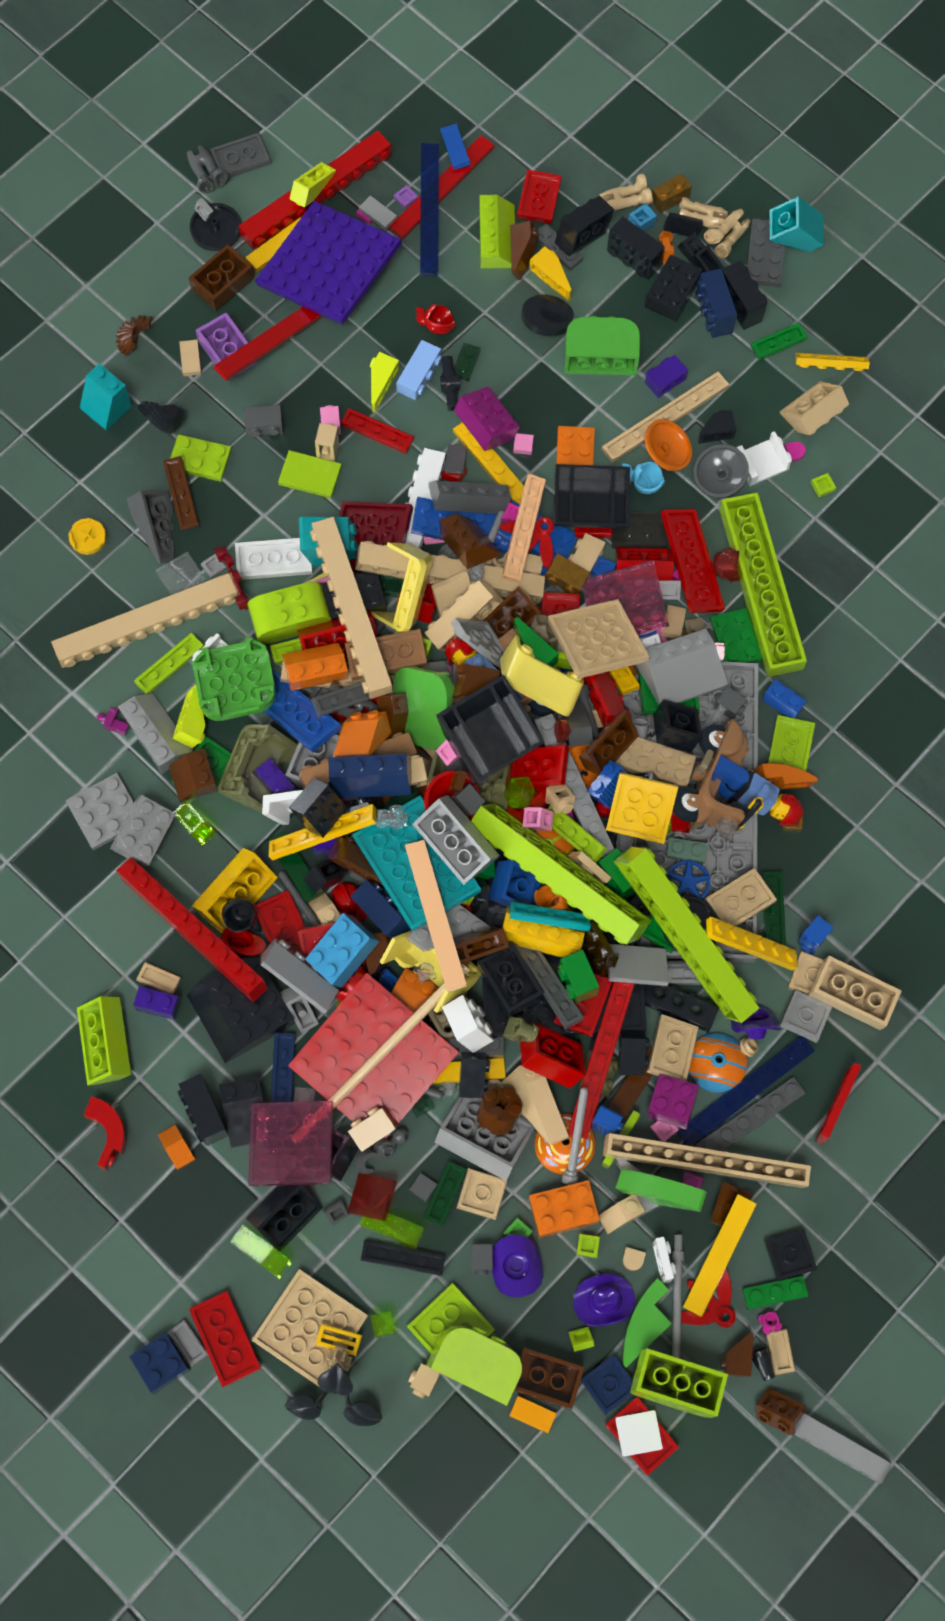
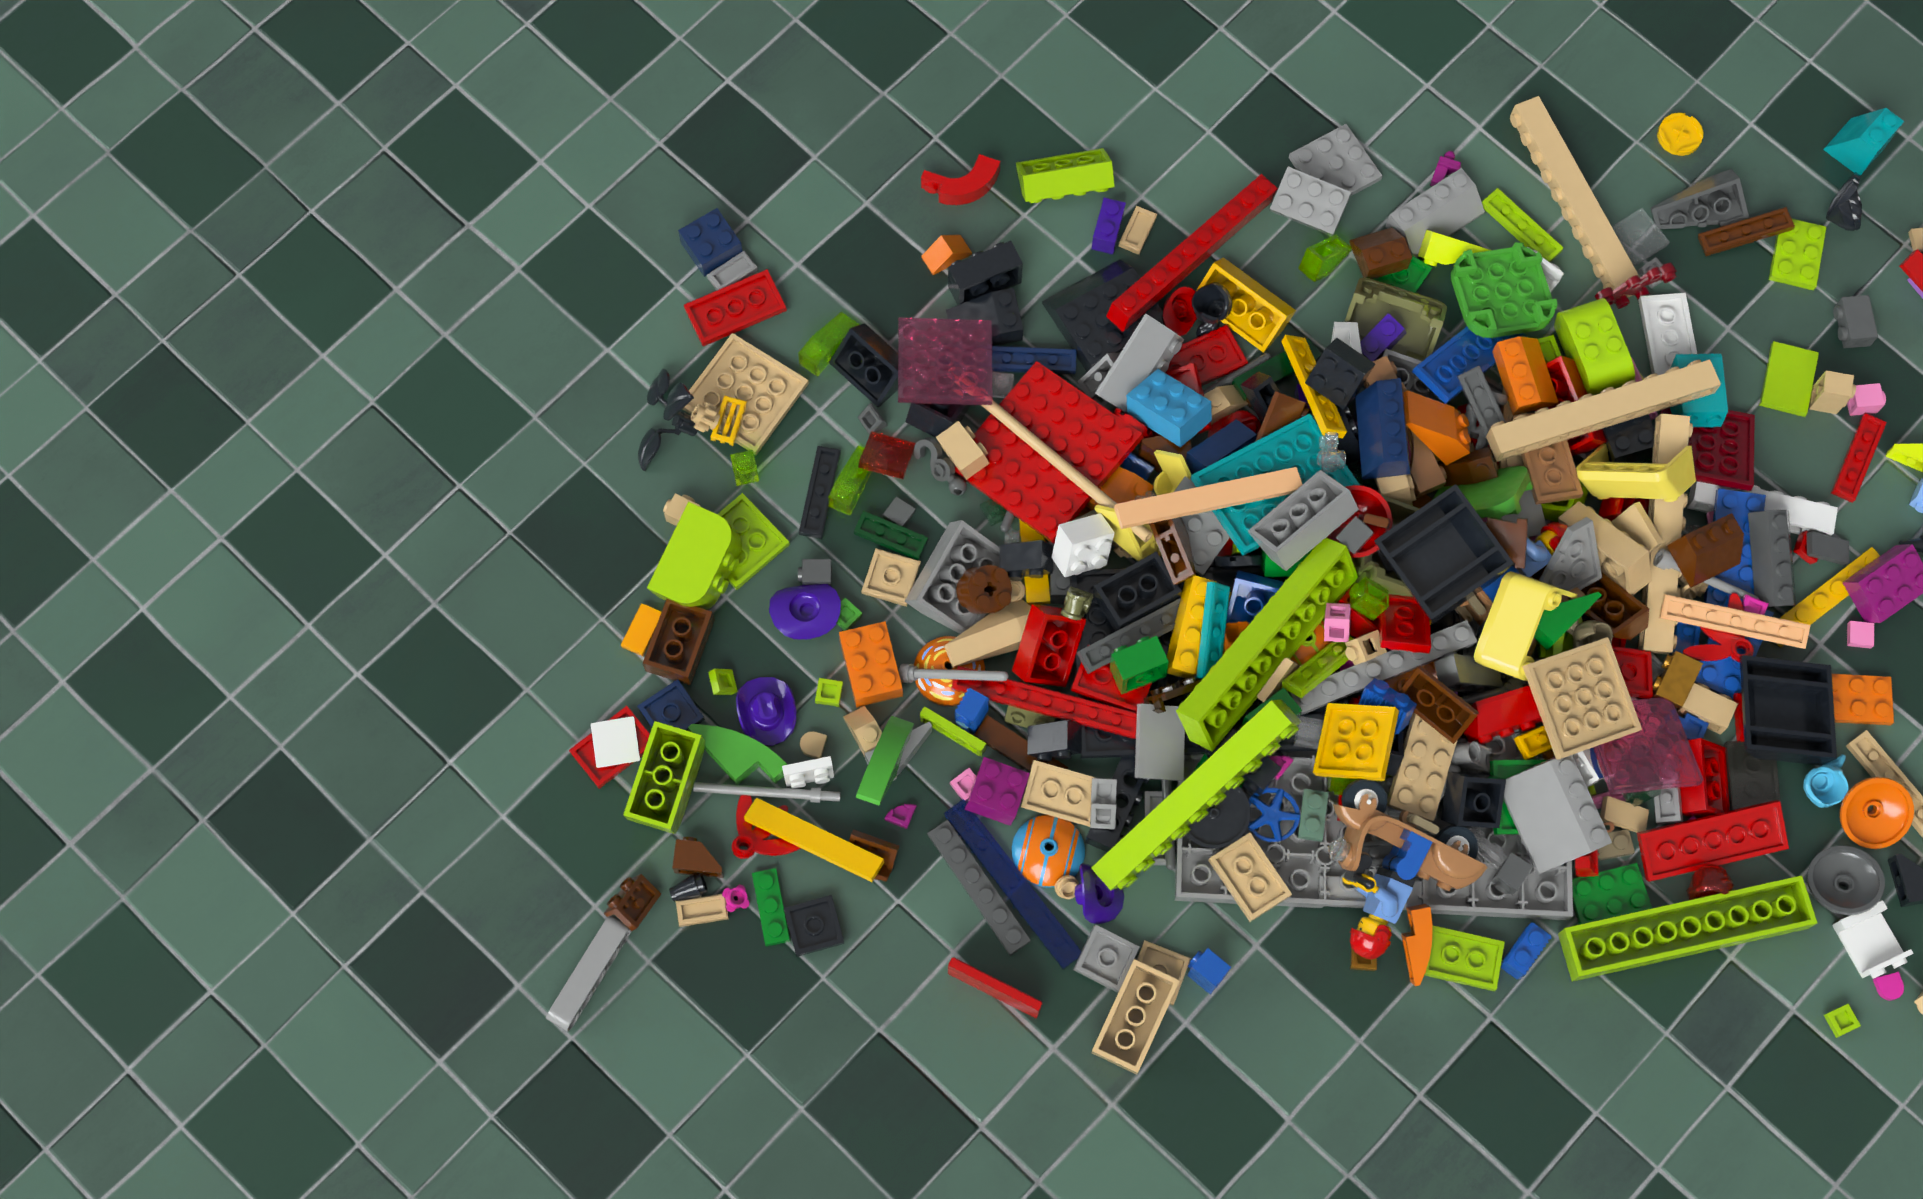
camera: 90 degrees right, 0 degrees up
tan tile [523,554,543,575] -> none
clear red tile [554,720,571,743] -> none
tan brick [603,1133,811,1188] -> none
yellow plate [706,916,798,971] -> none
dark green plate [762,871,786,946] -> none
none -> light grey slope [1090,778,1117,829]

